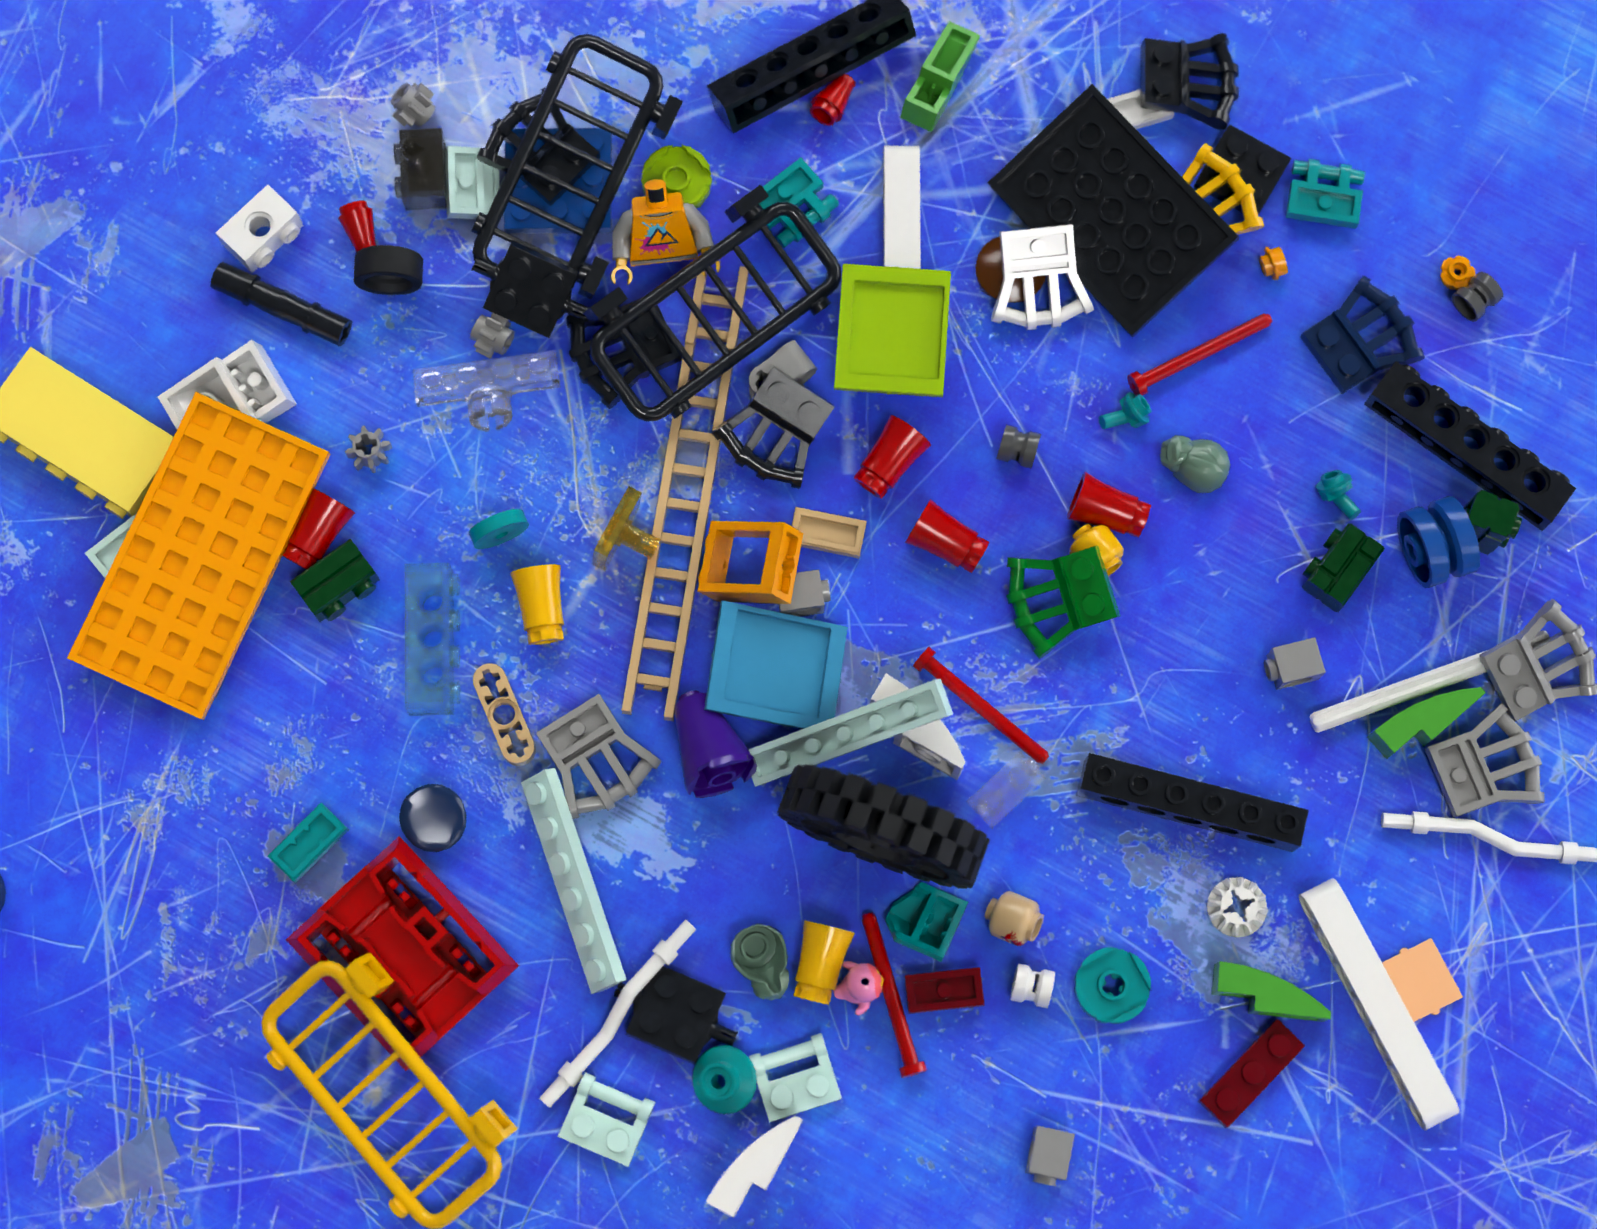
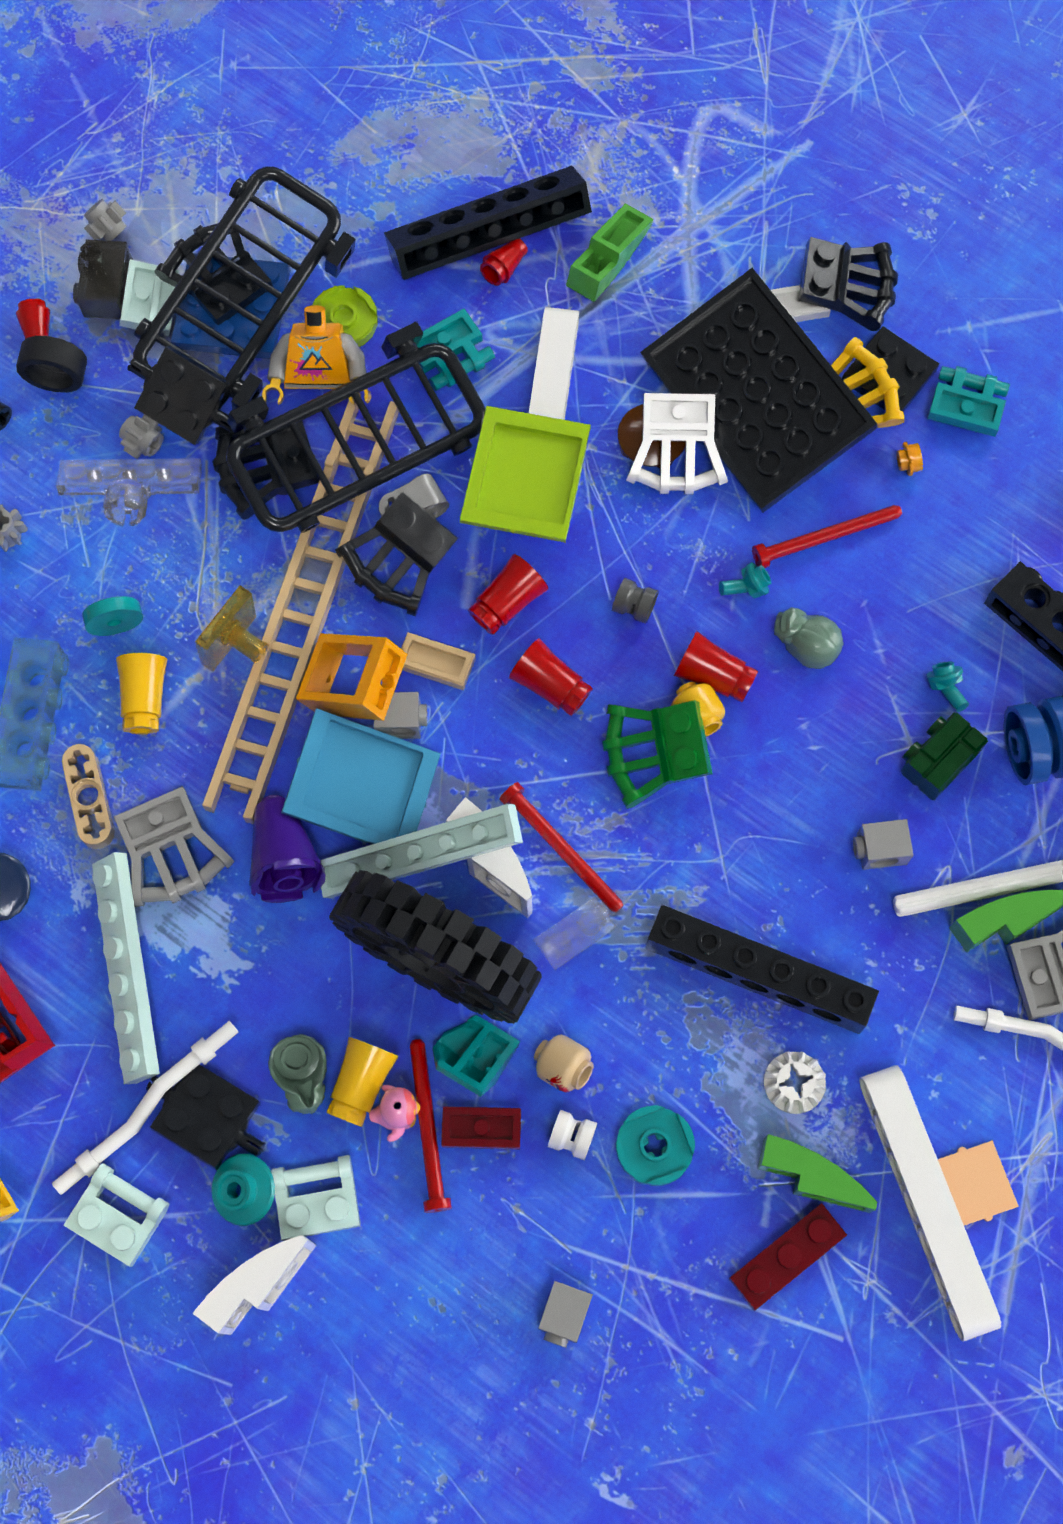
camera: 10 degrees right, 5 degrees down
dark blue plate [1300,275,1424,394] -> none

